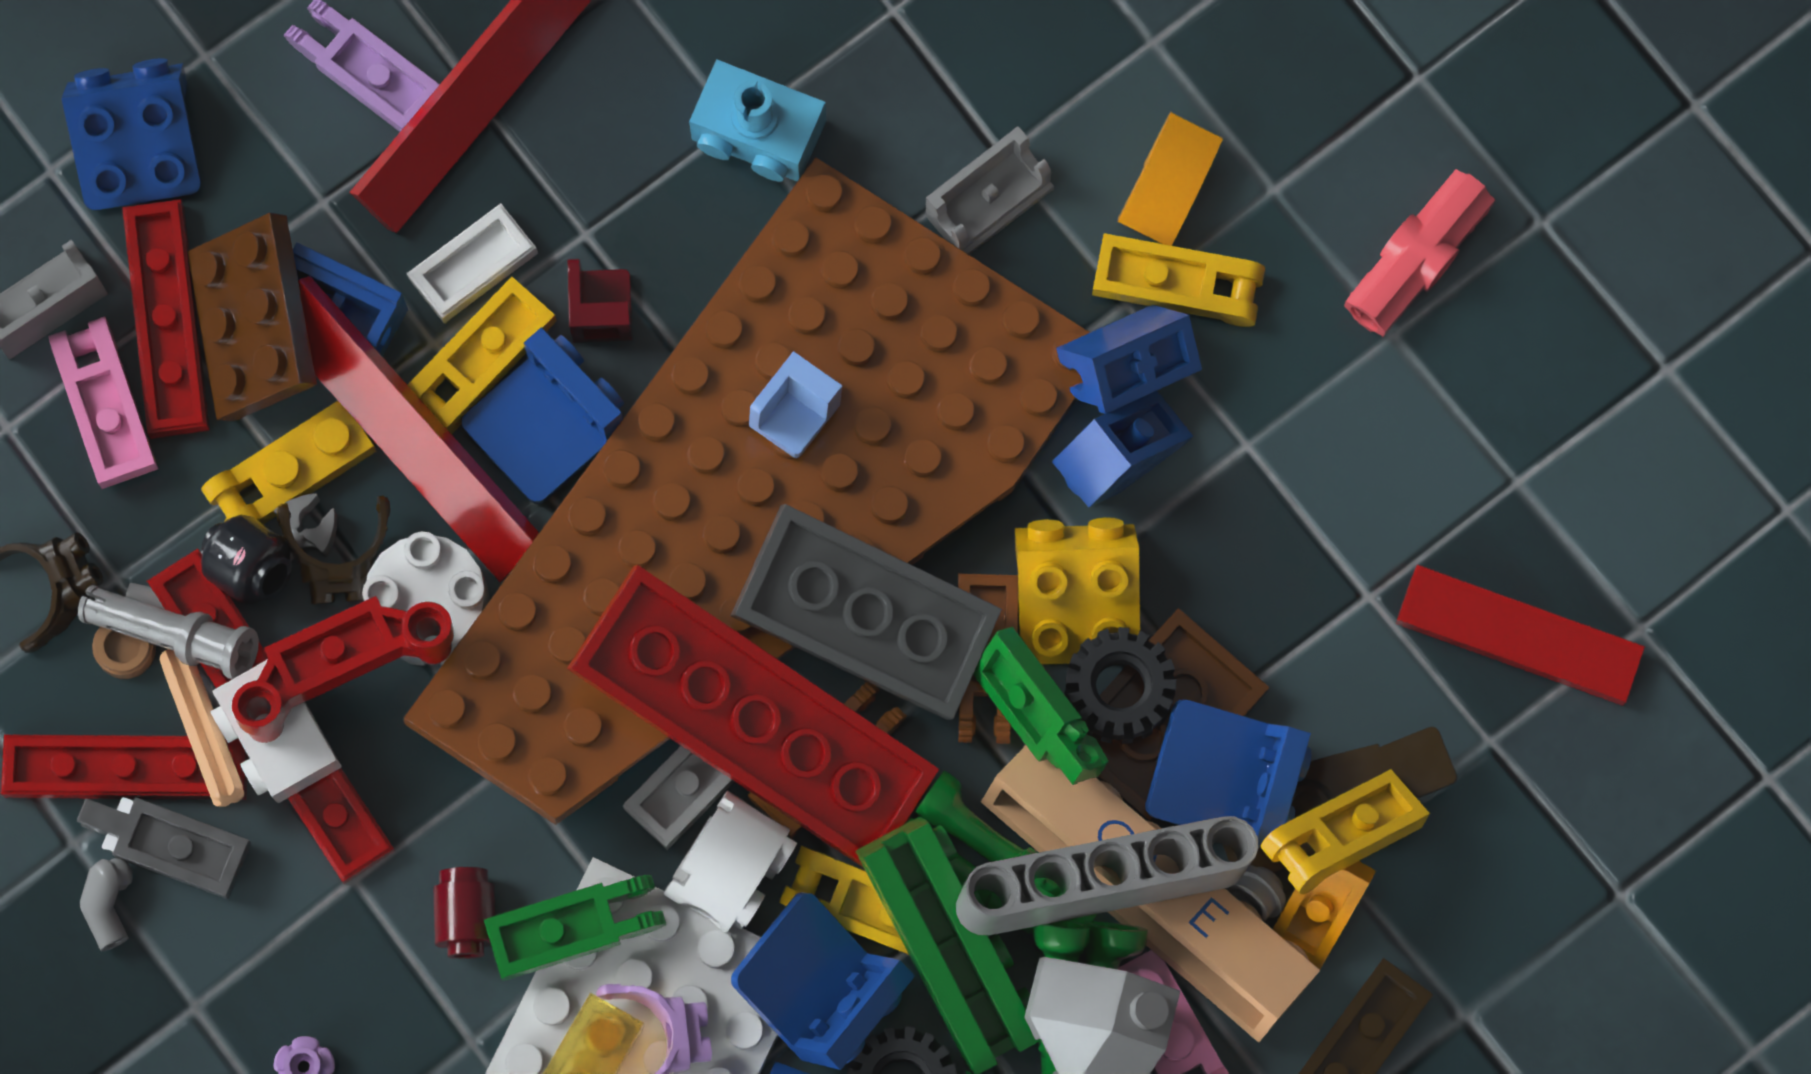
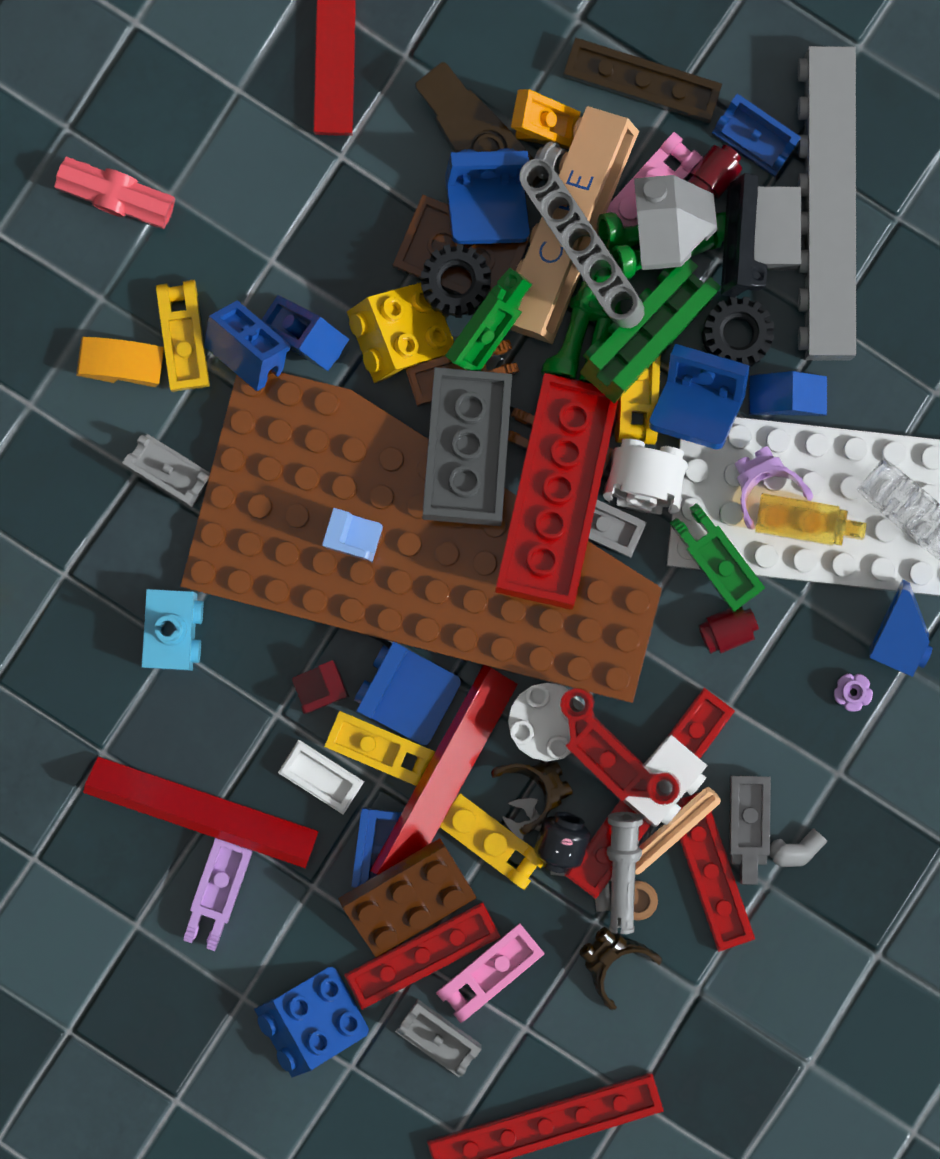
camera: 105 degrees left, 10 degrees up
yellow plate [1261,769,1430,894] -> none

